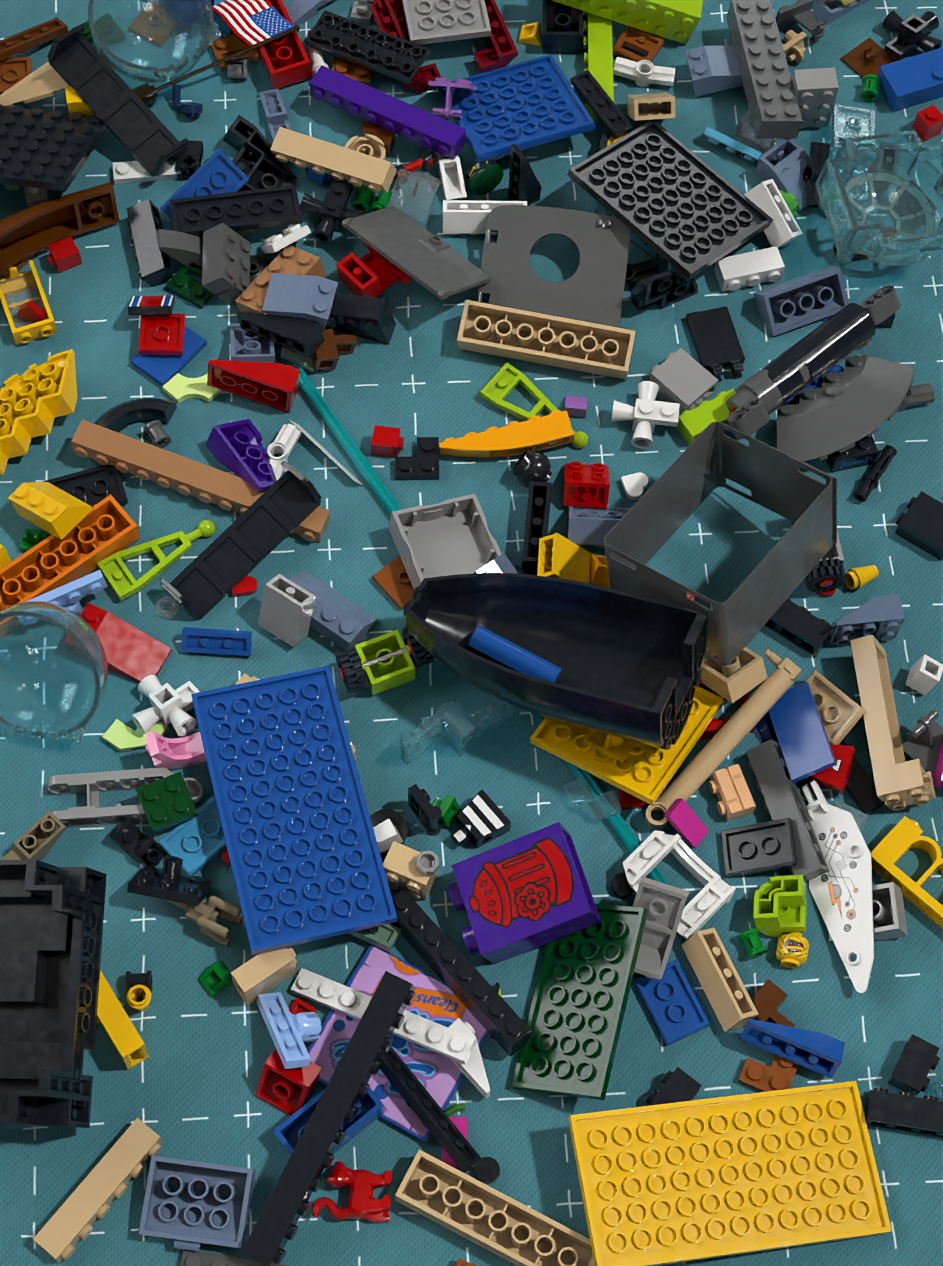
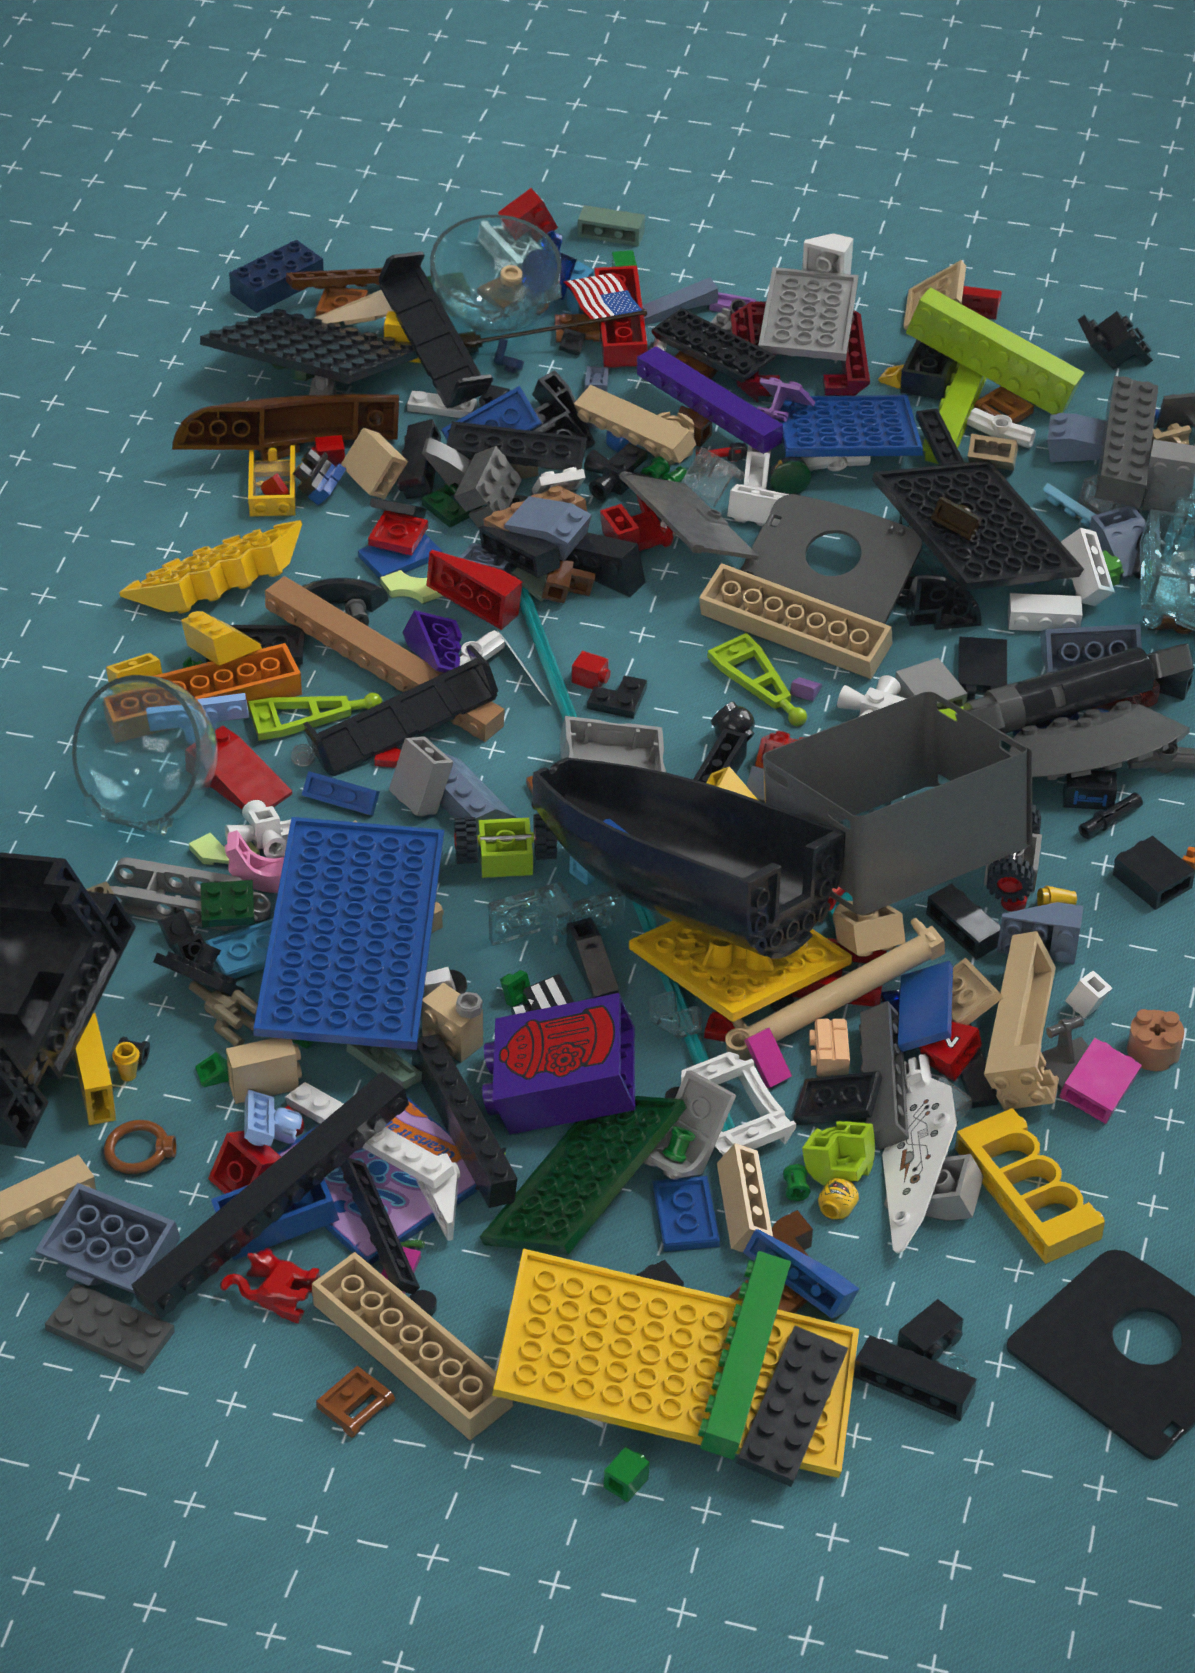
camera: 20 degrees right, 20 degrees down
black plate [408,784,442,836] -> none
light orange slope [439,410,574,458] -> none
black slope [508,144,542,206] -> none
none -> dark orange piece [104,1120,177,1174]
none -> black hips [292,449,346,506]
none -> tan brick [341,428,408,499]
none -> tan tile [500,265,522,287]
none -> black slope [566,917,619,998]
none -> green bush [662,1126,696,1162]
none -> green brick [698,1251,791,1460]
none -> black plate [736,1325,848,1487]
none -> dark brown tile [930,497,982,540]

